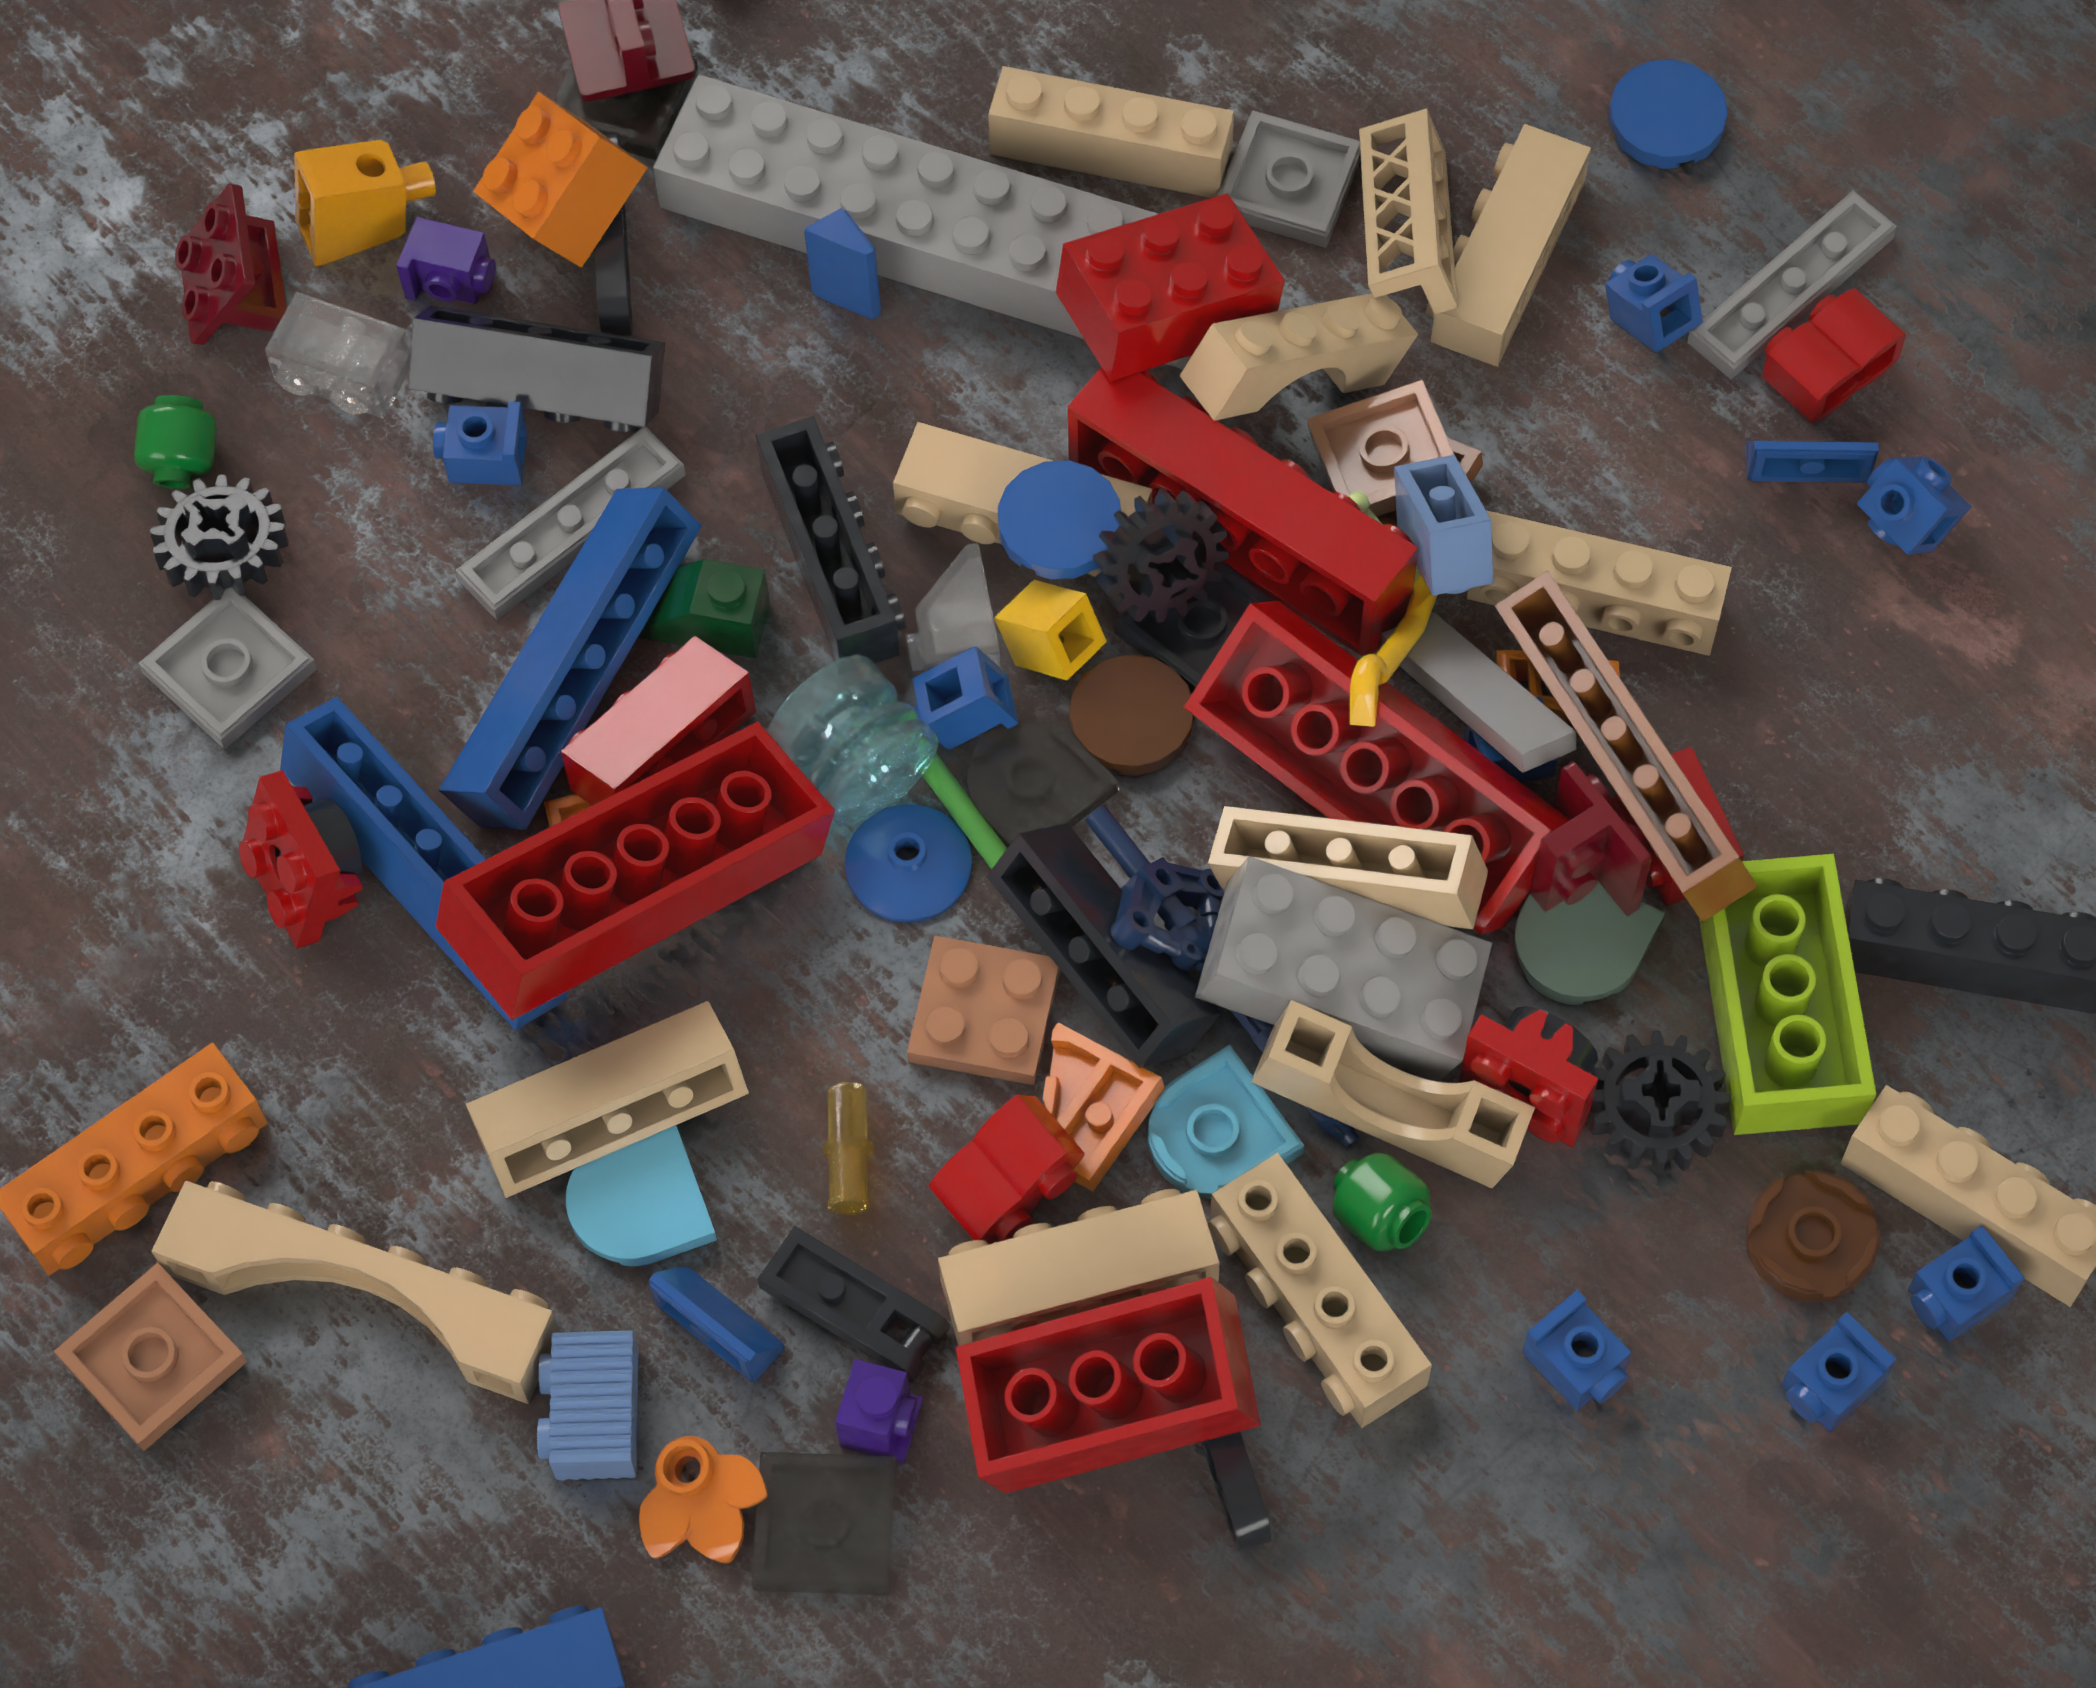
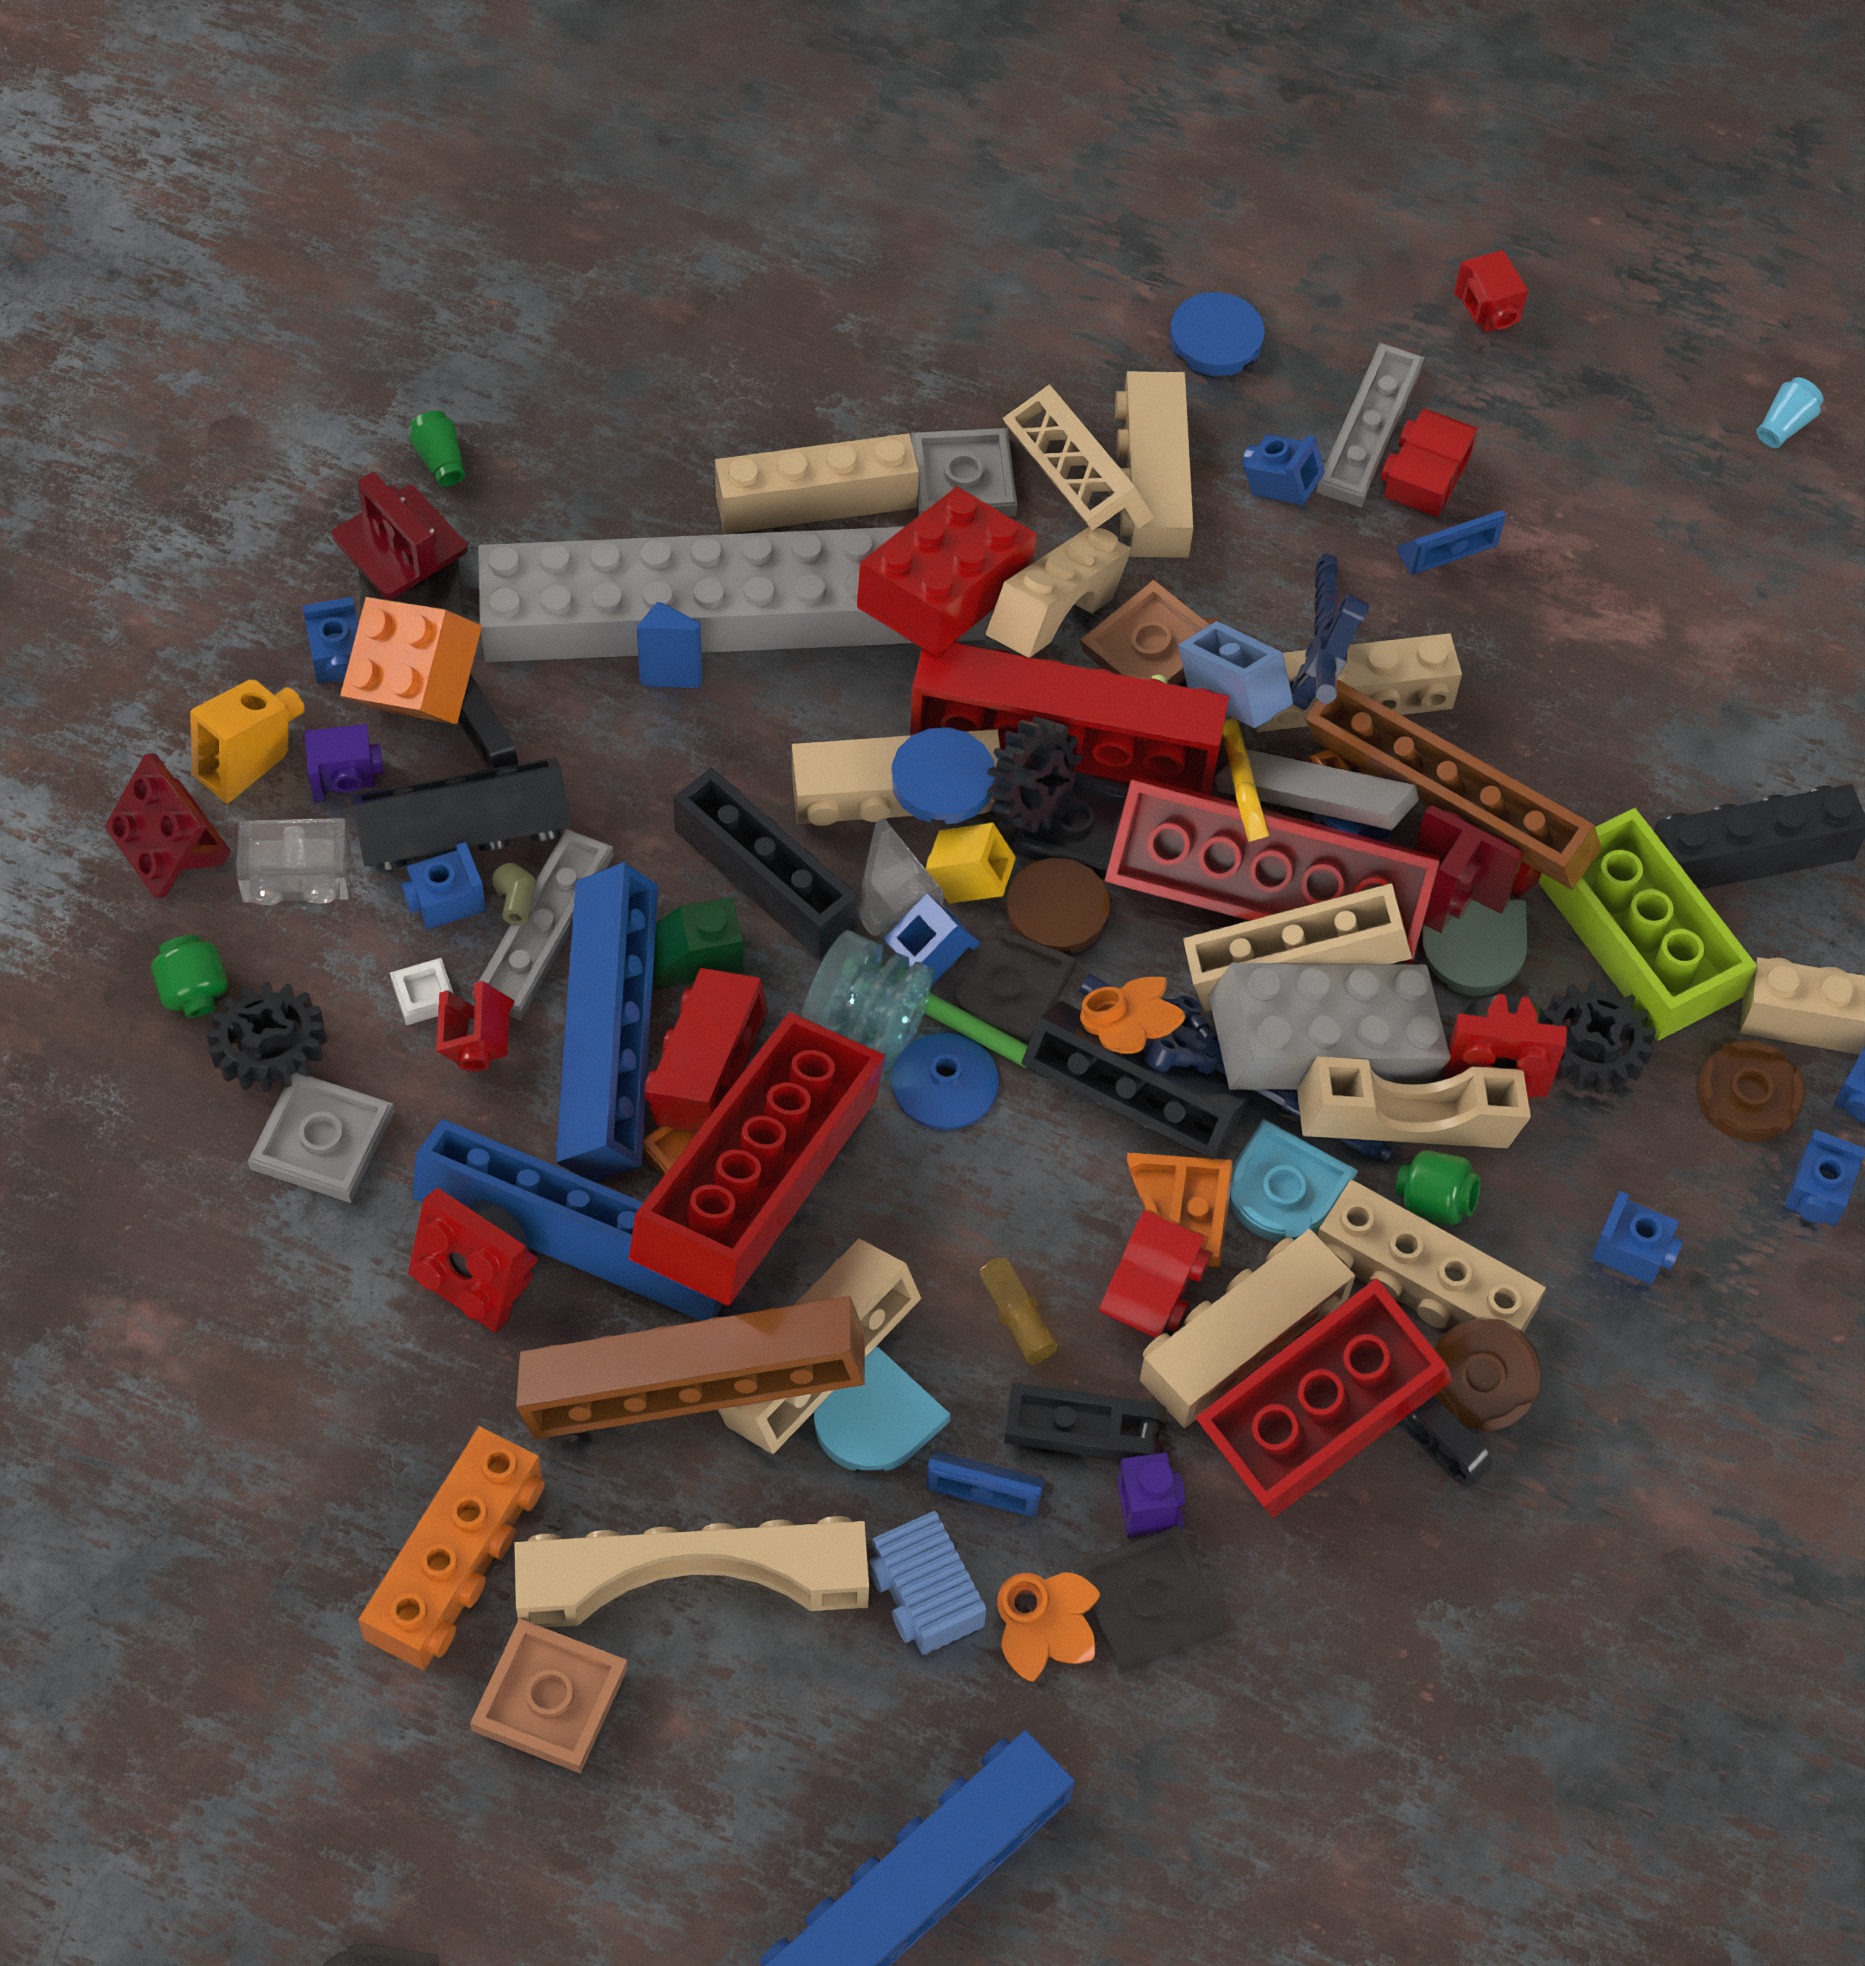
camera: 30 degrees left, 5 degrees down
nougat plate [907,935,1060,1086] -> none
blue brick [1857,456,1972,555] -> none
none -> blue brick [302,597,358,684]
none -> white tile [390,958,454,1026]
none -> red window [436,981,515,1072]
none -> olive arm [492,863,536,925]
none -> dark orange brick [516,1296,865,1440]
none -> orange plate [1080,977,1185,1054]
none -> dark blue bar [1289,553,1369,710]
none -> reddish brown tile [1434,1317,1542,1431]
none -> red window [1454,250,1528,332]

